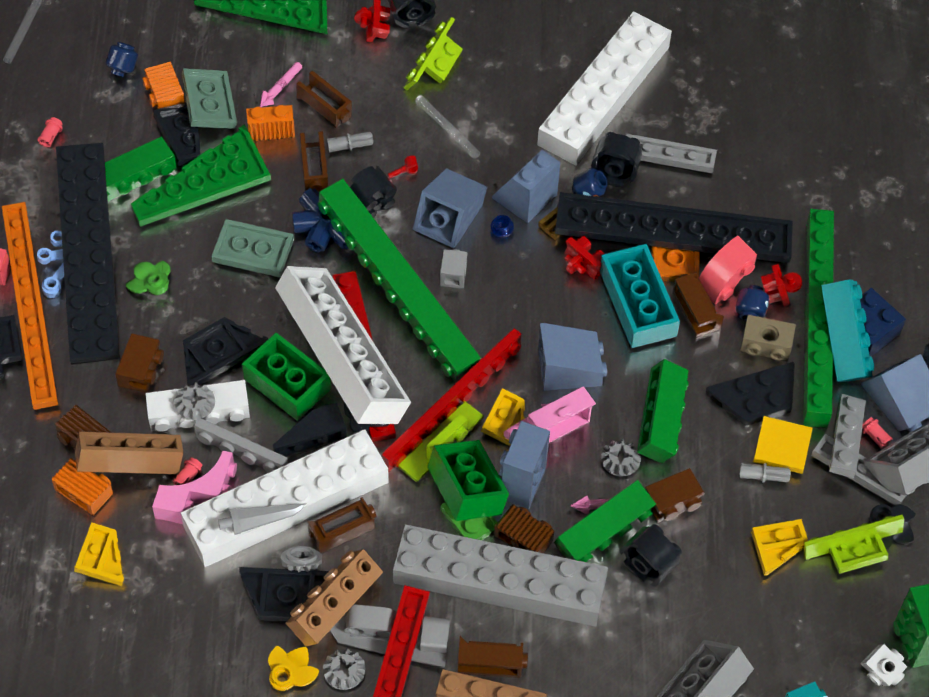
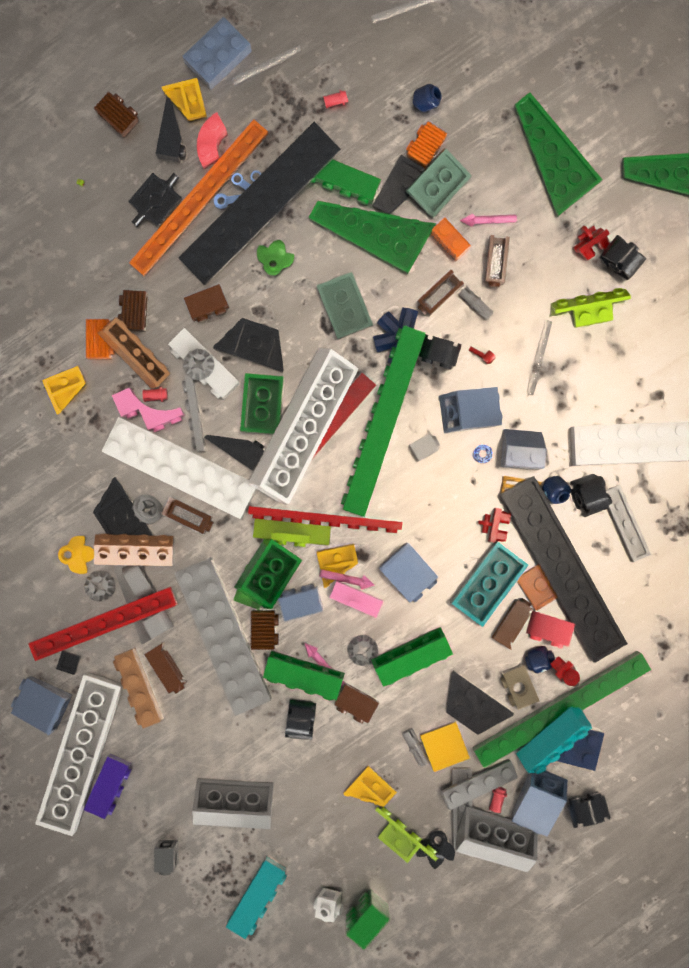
camera: 60 degrees right, 30 degrees up
light grey bar [218,503,307,535] -> none

